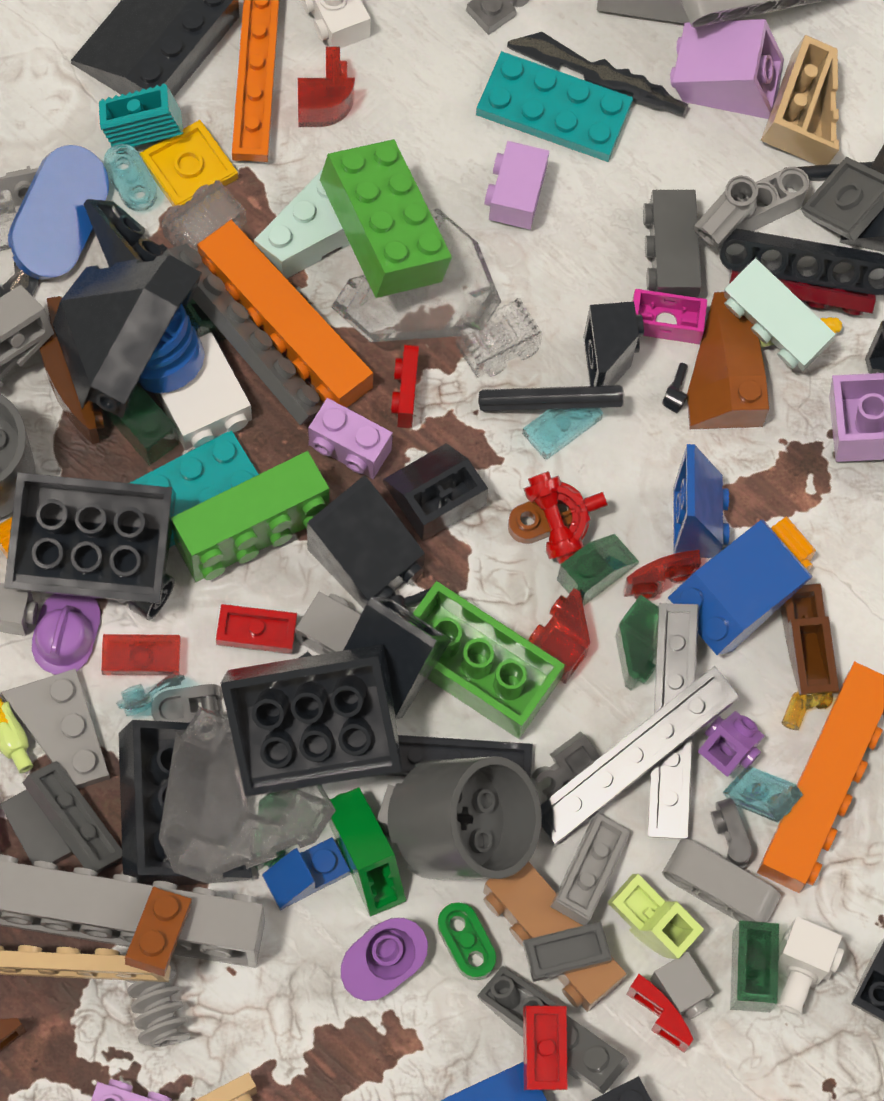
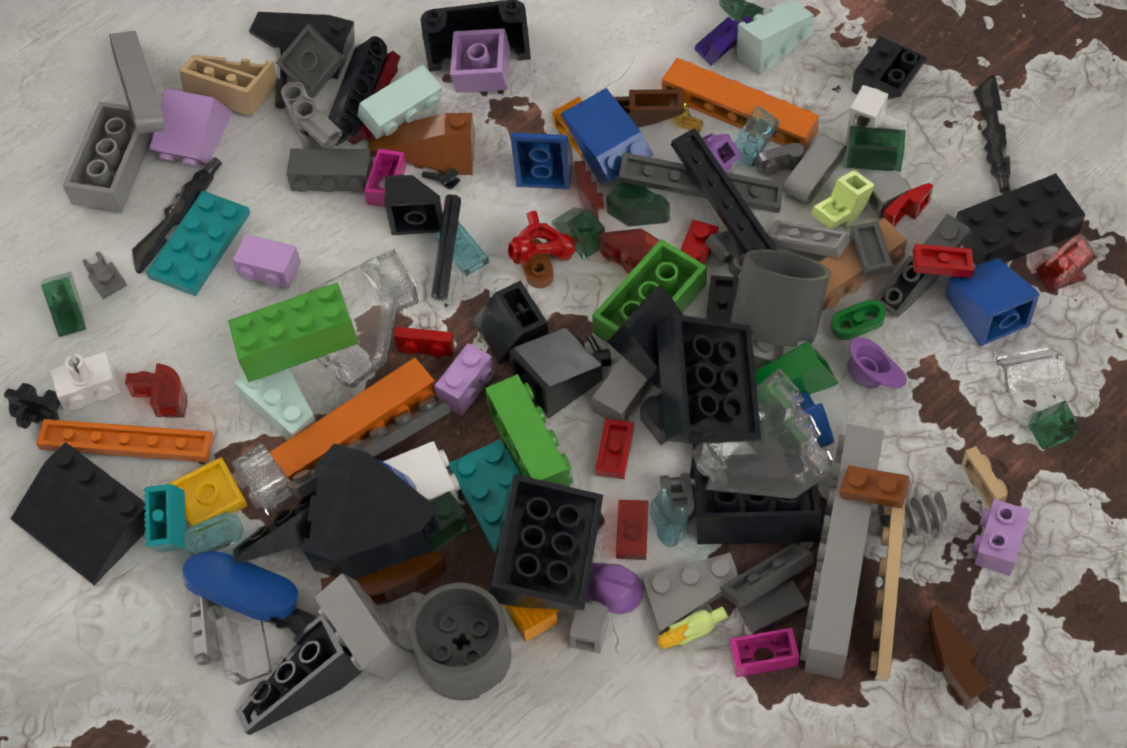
camera: 75 degrees left, 10 degrees down
none -> red plate [680,220,719,265]

